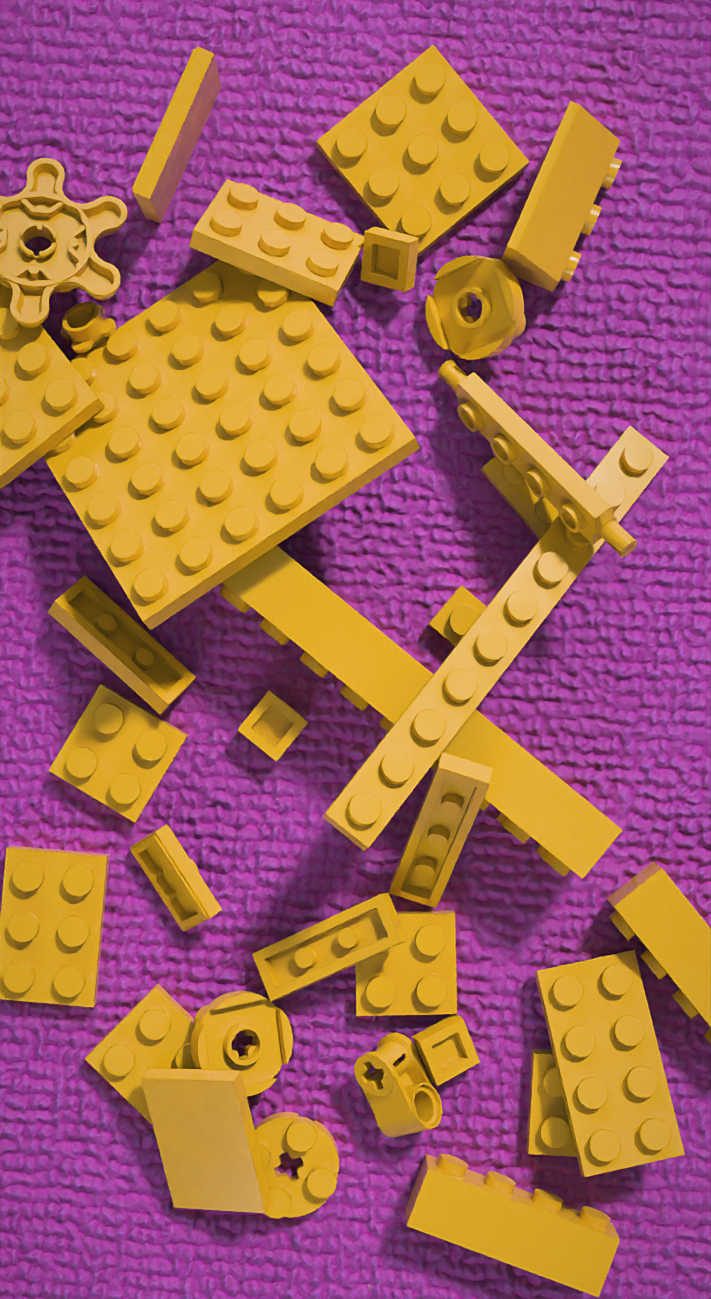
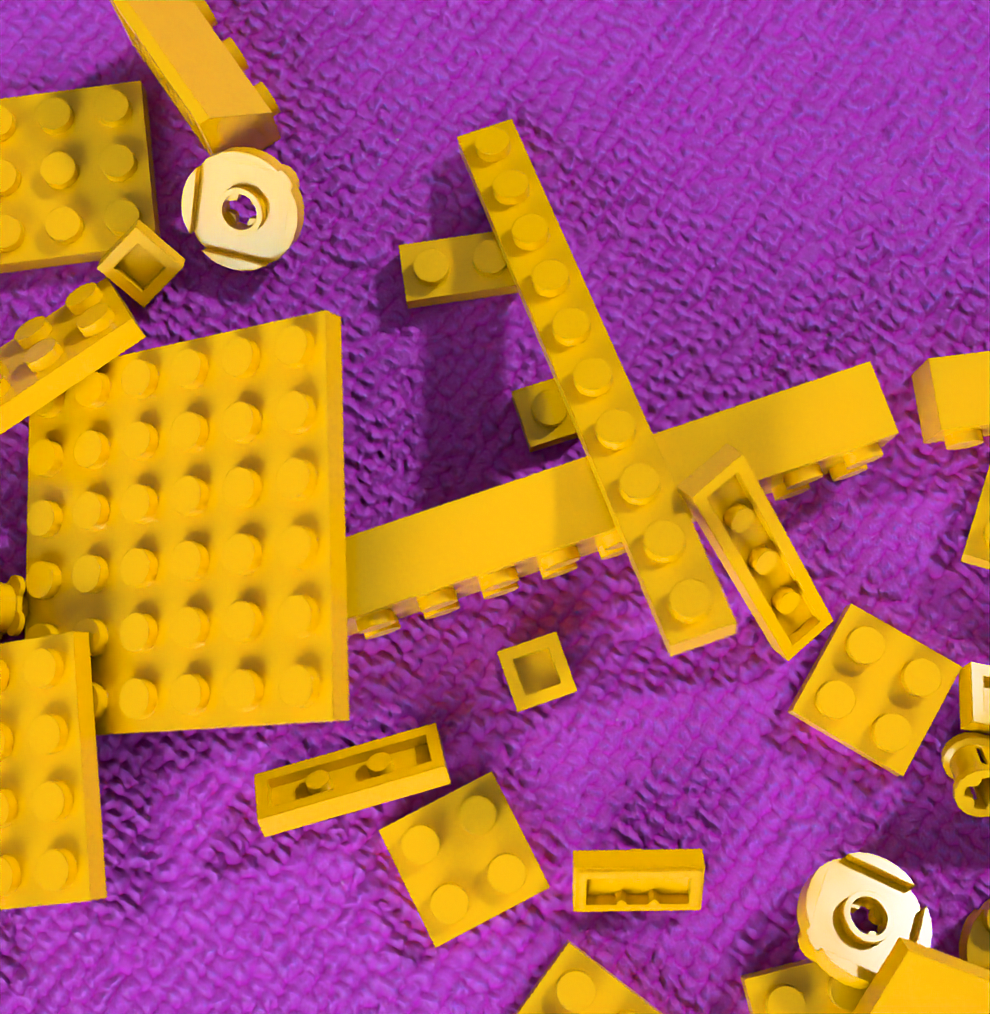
camera: 55 degrees left, 10 degrees down
yellow plate [252,893,408,1001] -> none
yellow plate [438,360,637,558] -> none

